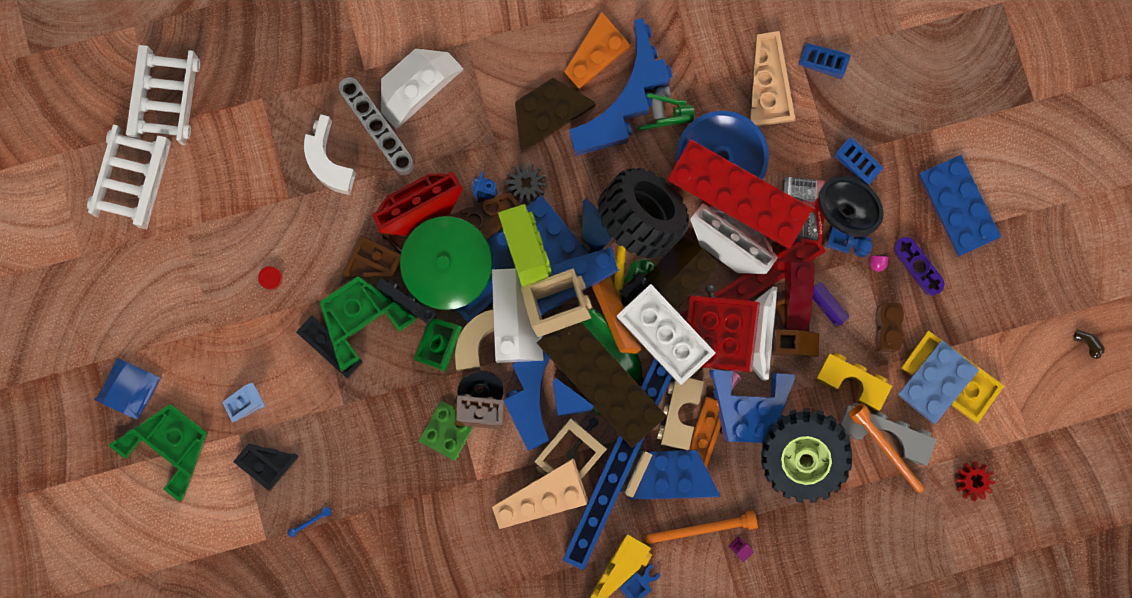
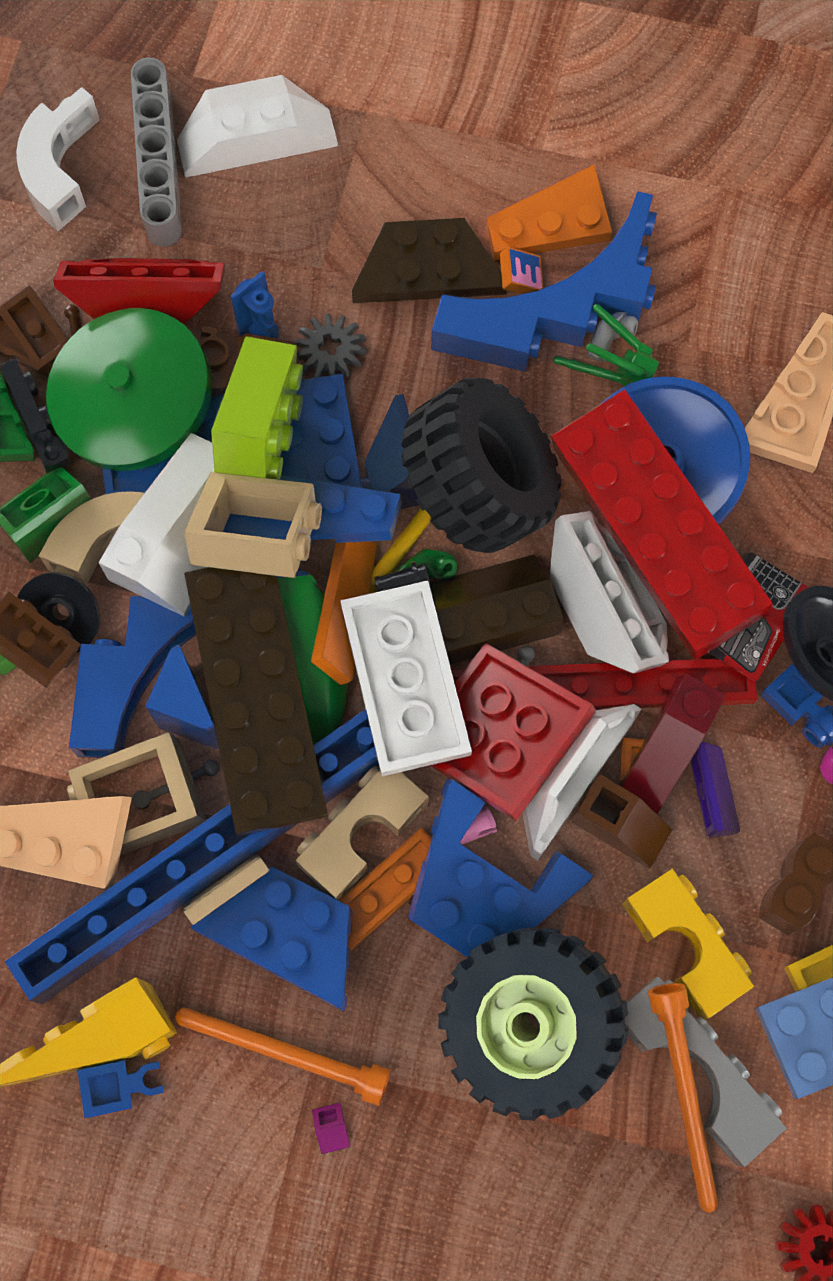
camera: 30 degrees right, 10 degrees down
none -> tile [500,247,543,294]

